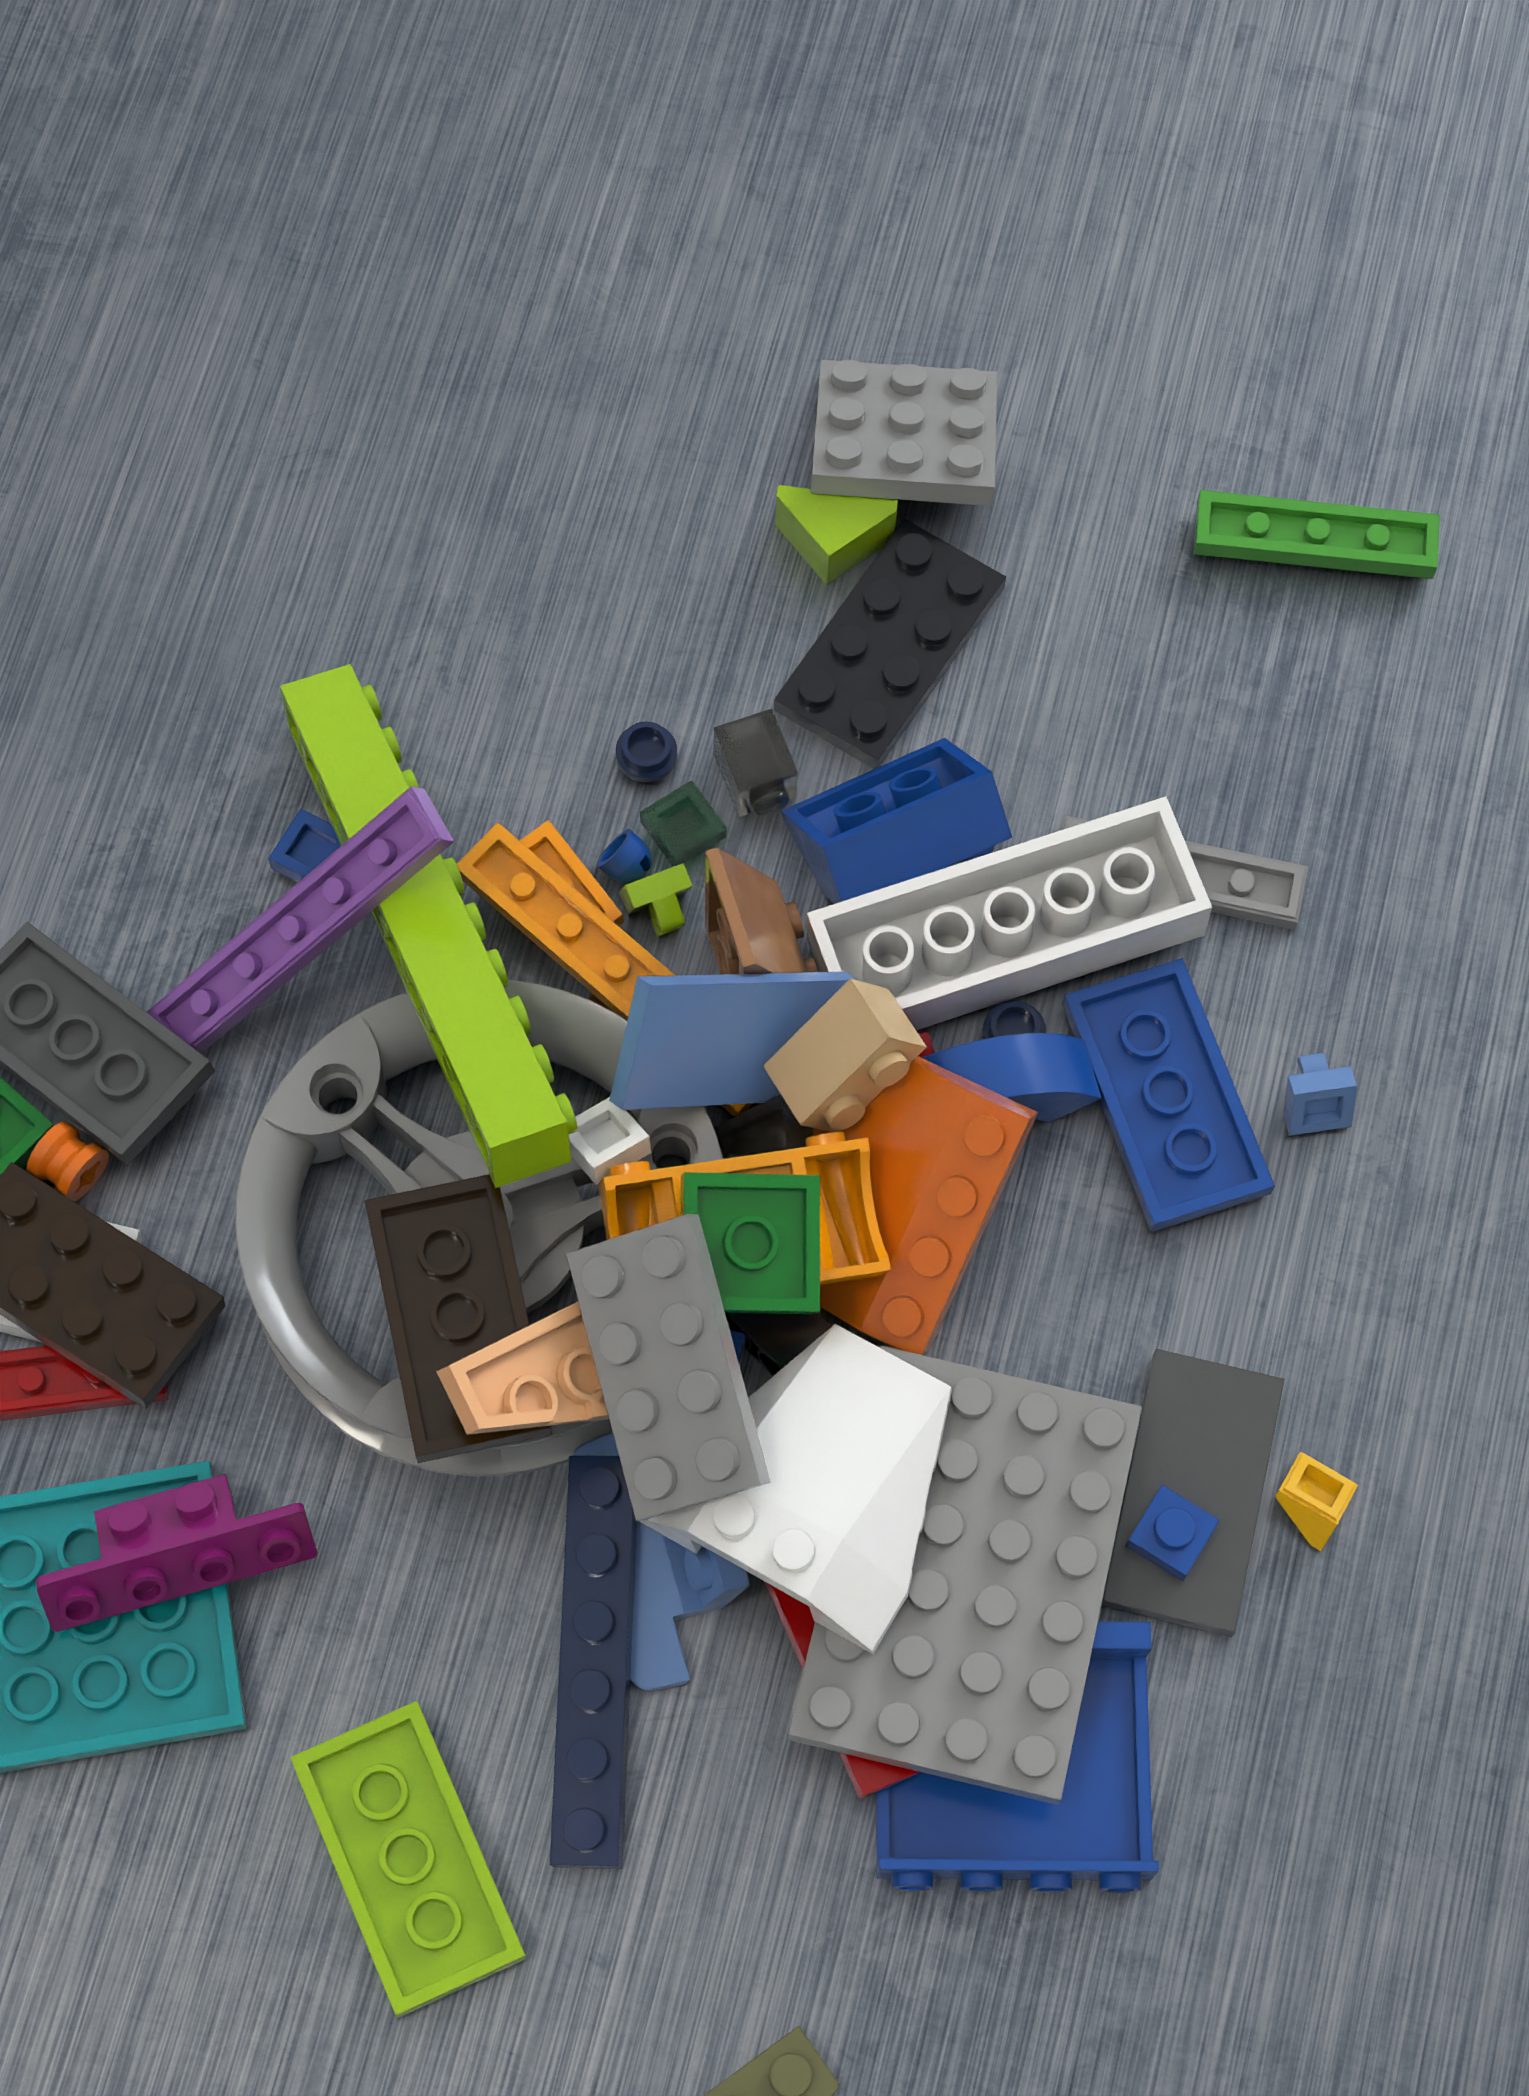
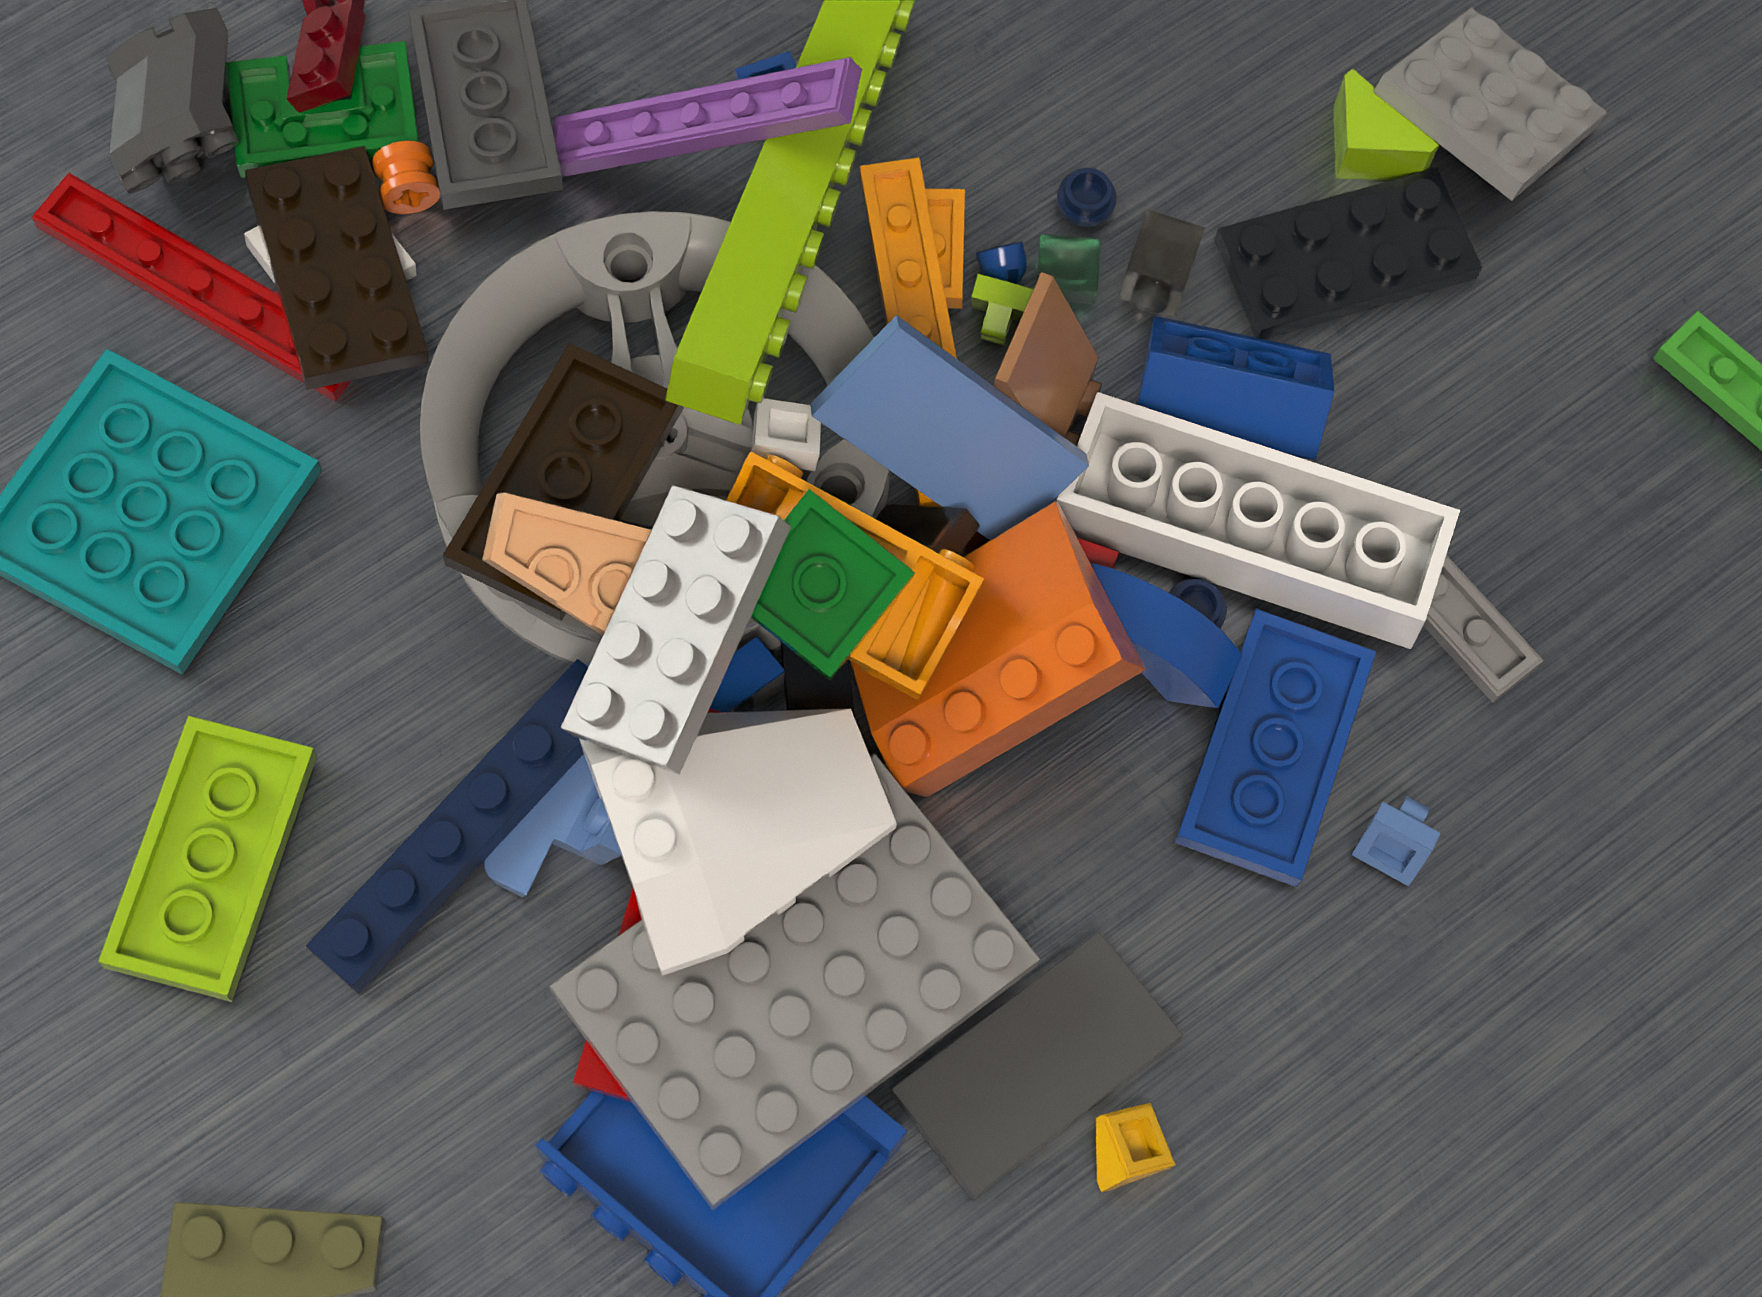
camera: 35 degrees right, 0 degrees up
magenta bracket [36,1474,317,1632] -> none
tan brick [763,978,927,1132] -> none
blue plate [1125,1485,1220,1581] -> none

